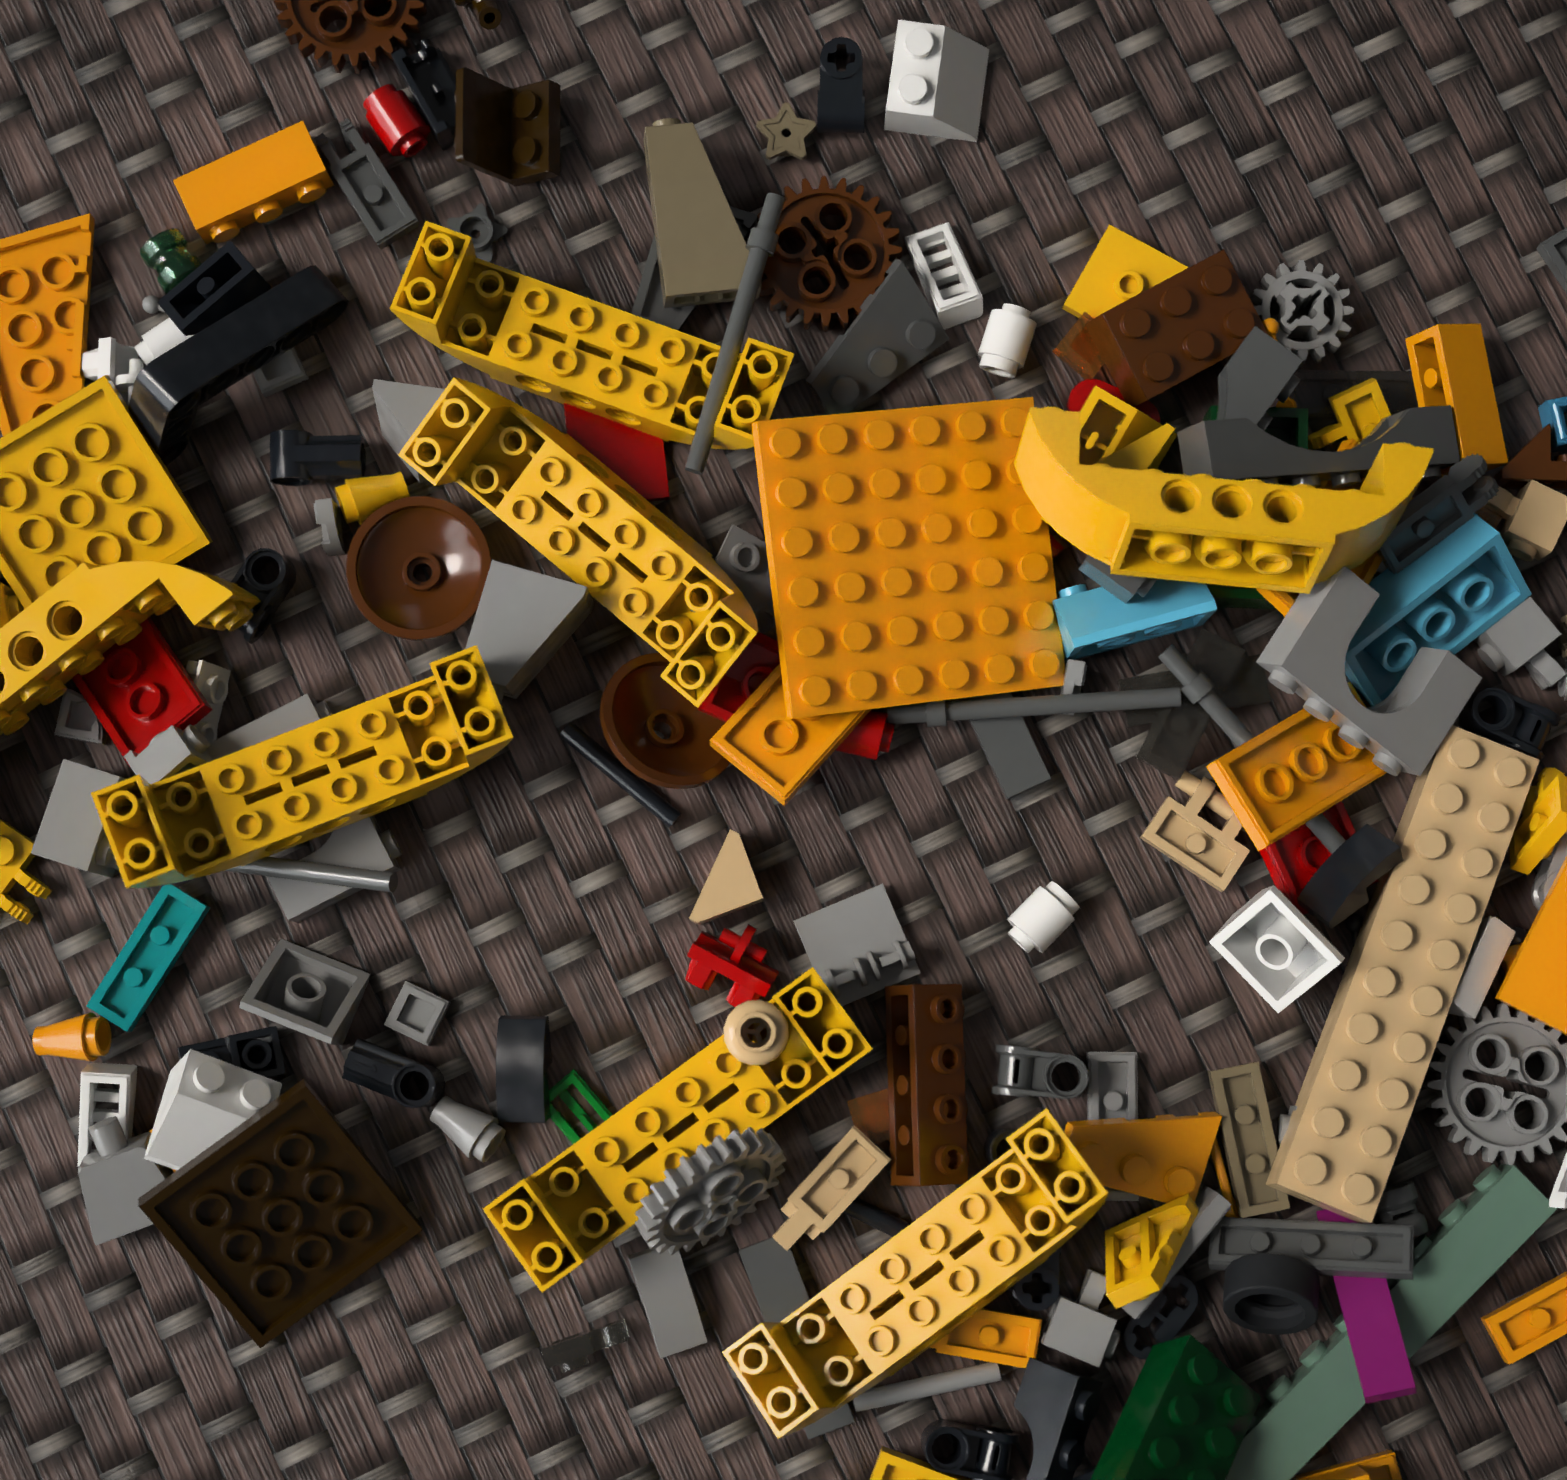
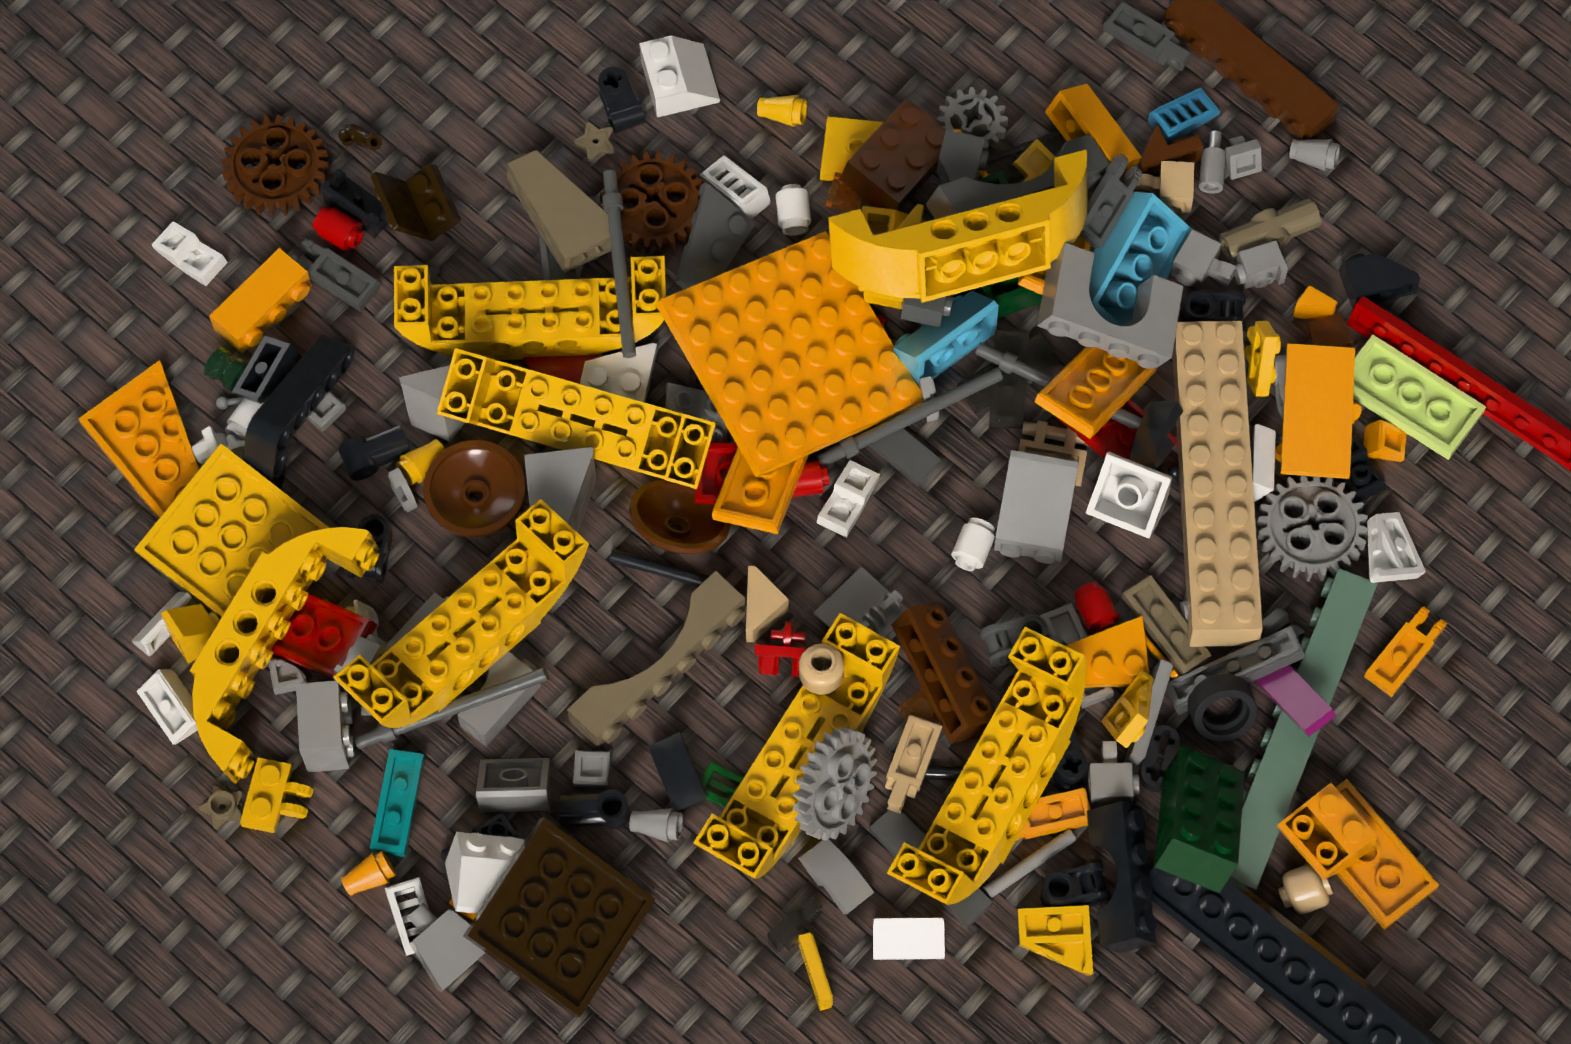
camera: 25 degrees left, 15 degrees down
none -> white slope [152,221,228,286]
none -> dark tan arch [567,571,746,748]
none -> white wing [580,343,658,403]
none -> yellow cone [757,95,807,127]
none -> yellow tile [798,932,833,1011]
none -> white slope [817,460,880,538]
none -> white slope [873,918,945,960]
none -> light grey slope [994,450,1079,564]
none -> red brick [1074,582,1120,634]

